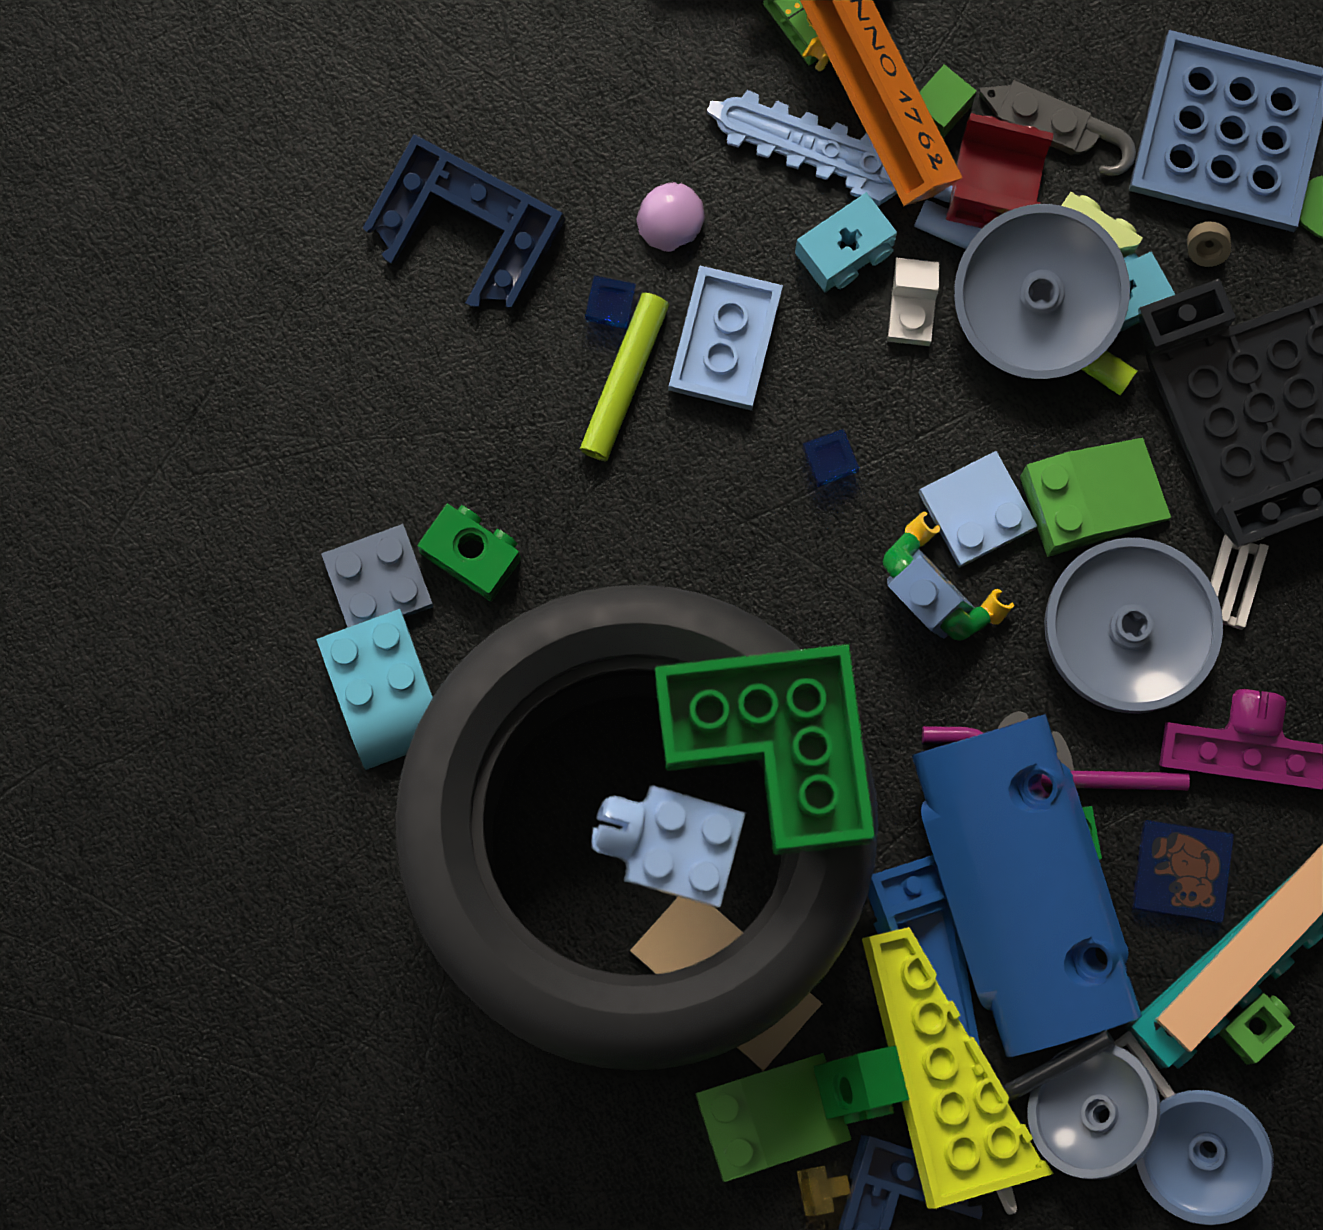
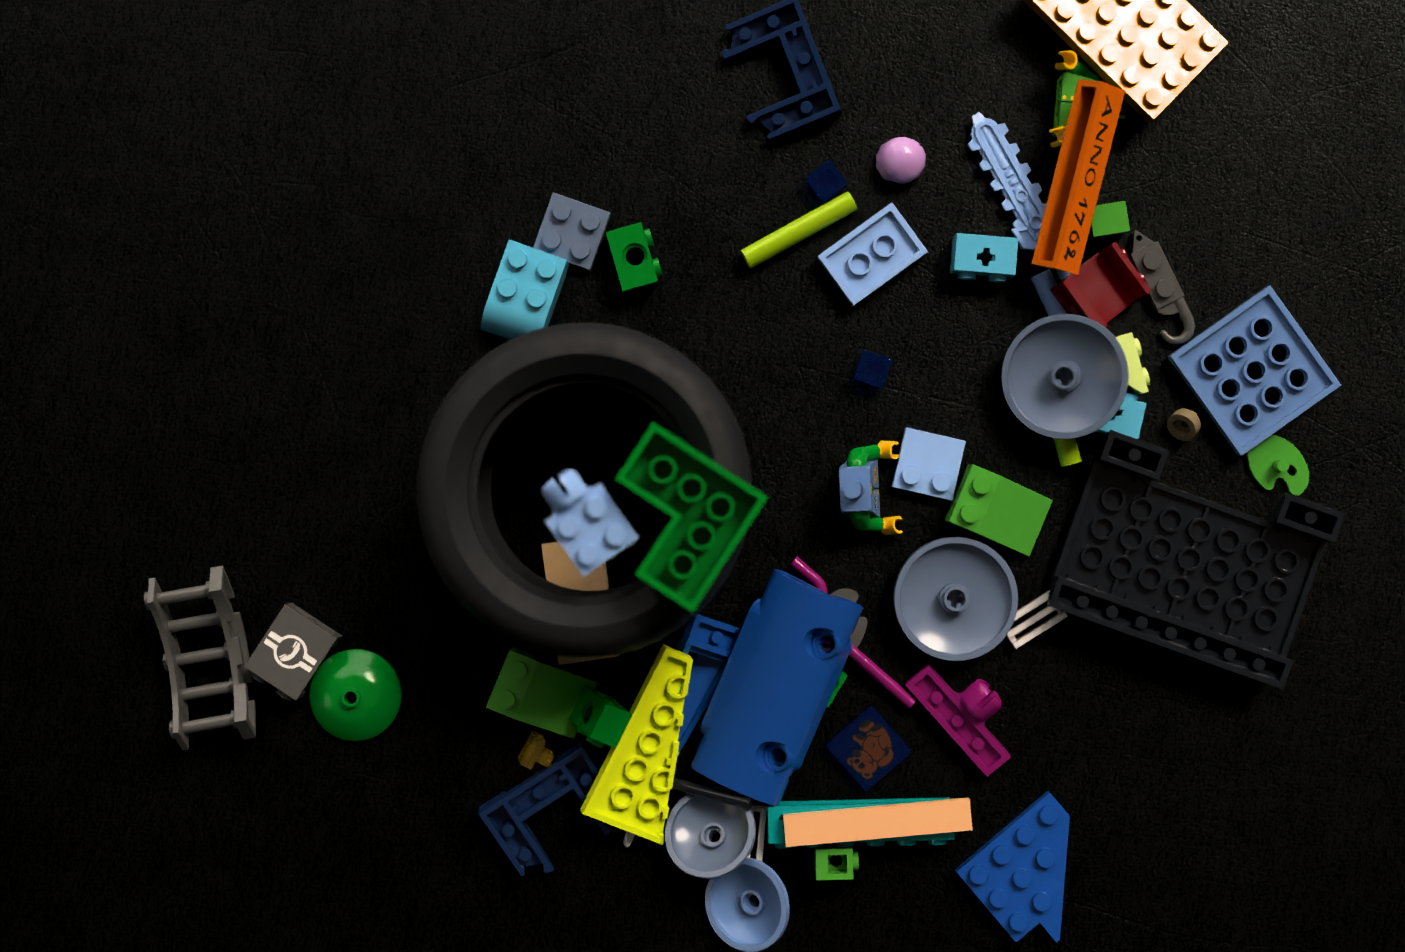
camera: 40 degrees right, 10 degrees up
white slope [887,258,939,346] -> none

